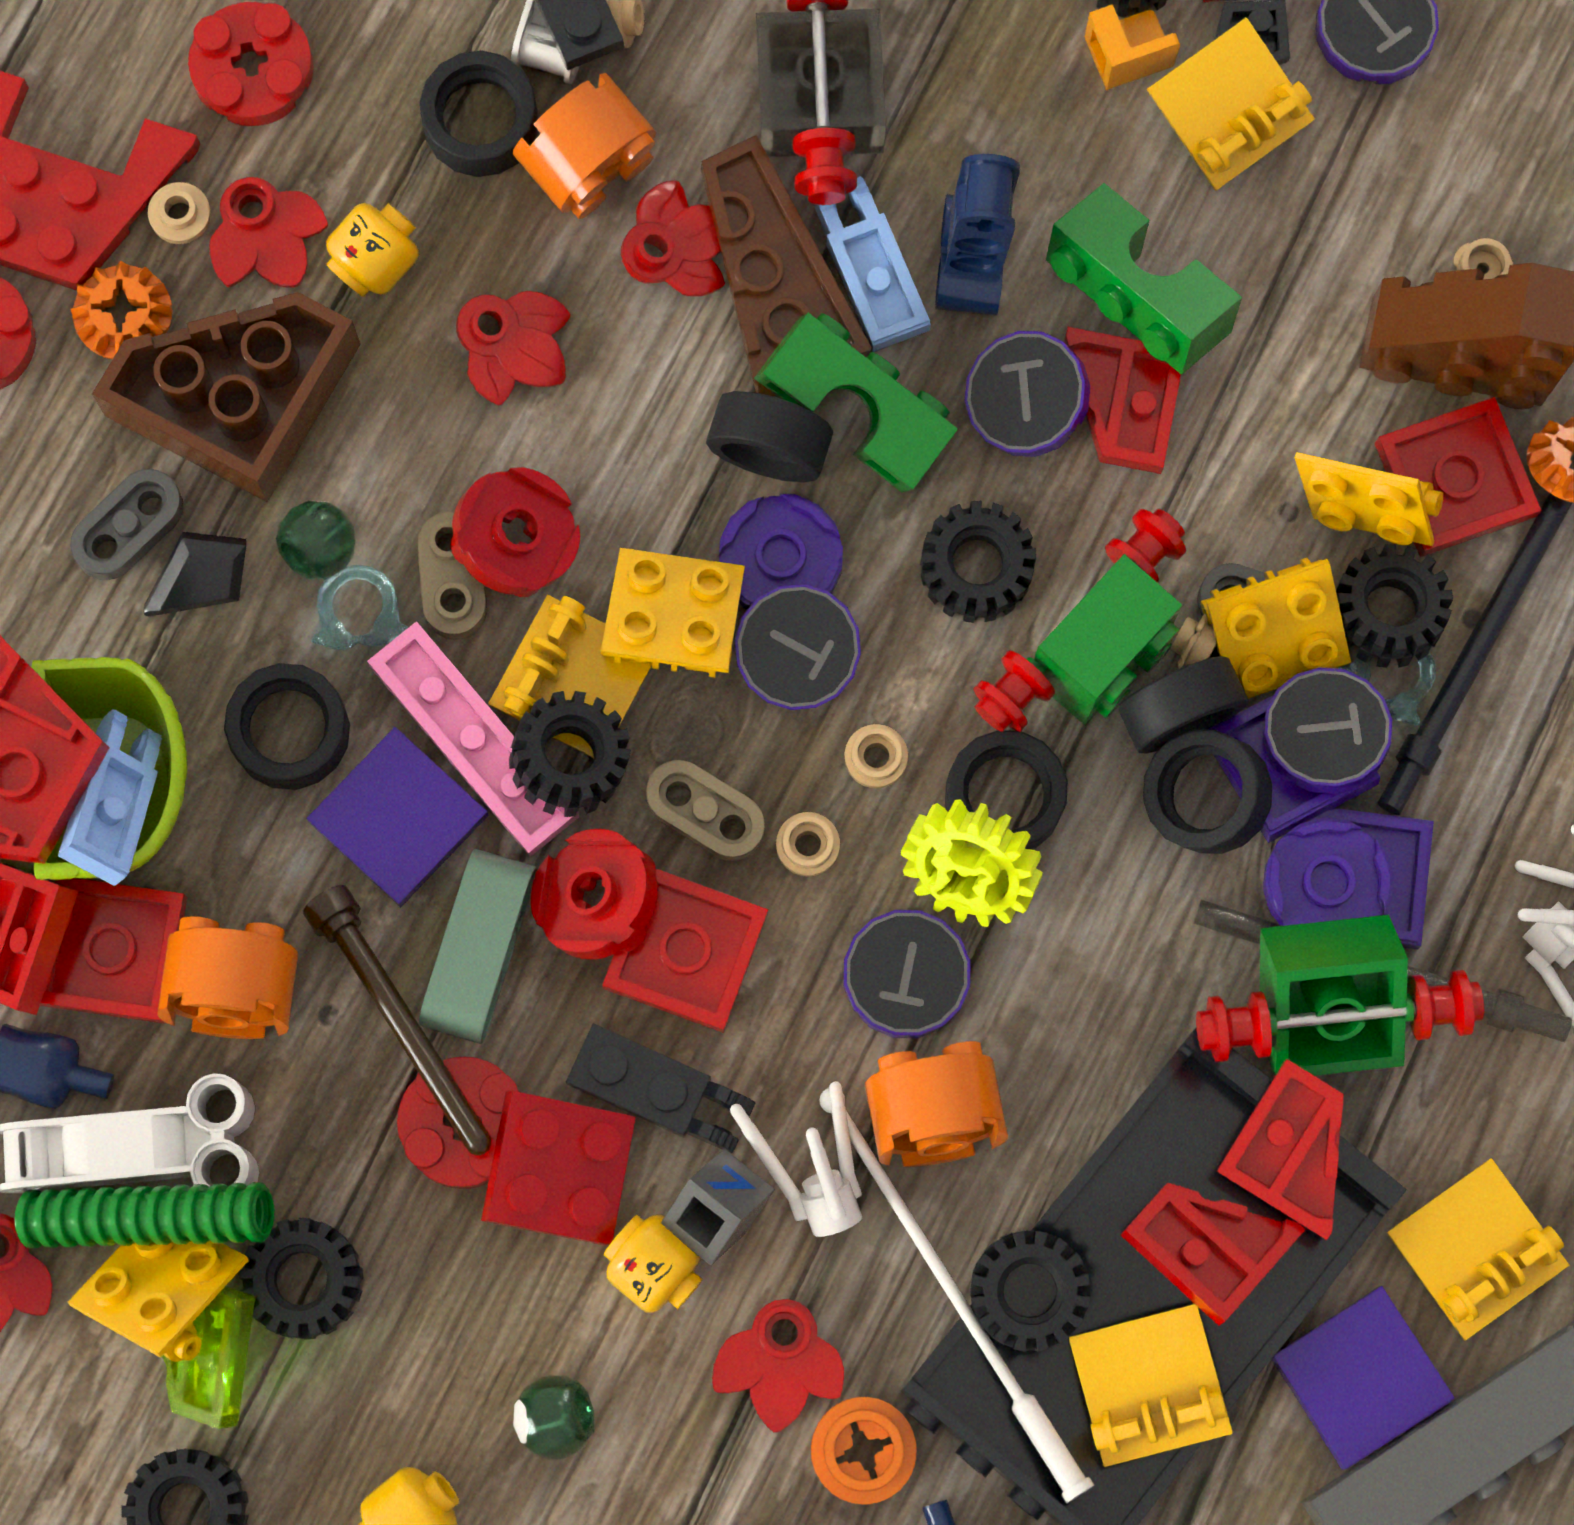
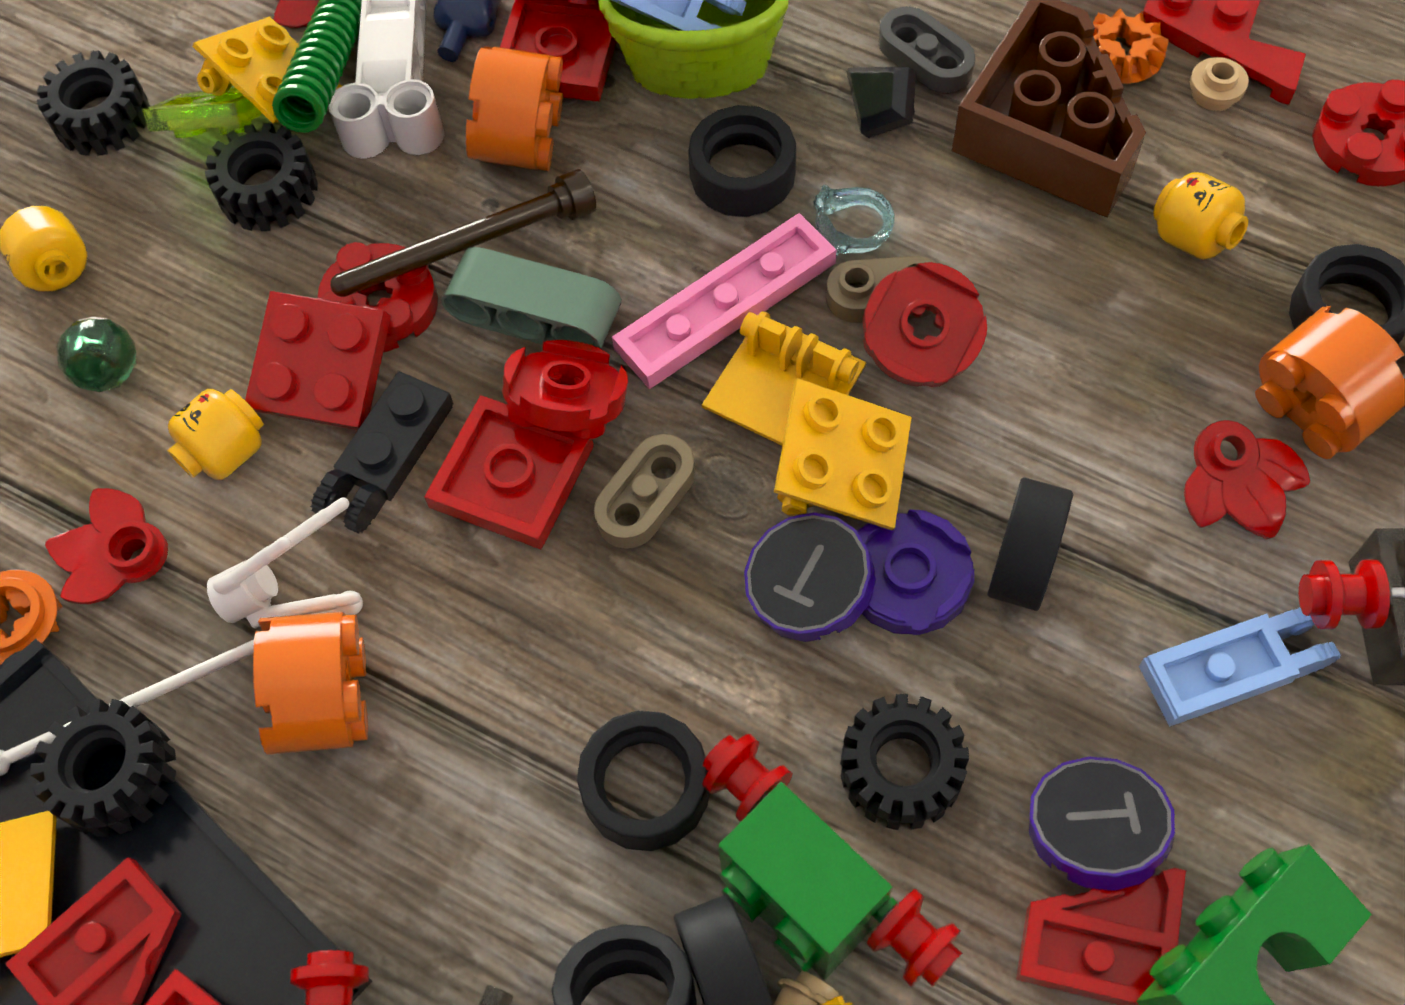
camera: 100 degrees right, 15 degrees down
red plate [209,177,328,288] -> none
clear green piece [276,501,356,580] -> none
dark purple tile [306,727,489,908] -> none
red plate [456,291,571,406] -> none
black tyre [509,691,631,817] -> none
dark grey brick [661,1149,775,1266] -> none
reddish brown wing [701,135,872,398] -> none
green arch [754,312,958,492] -> none
tan plate [776,812,840,877] -> none
black tile [843,910,970,1038] -> none
tan plate [844,724,908,788] -> none
neon yellow gear [901,800,1043,927] -> none
dark blue piece [935,154,1020,315] -> none

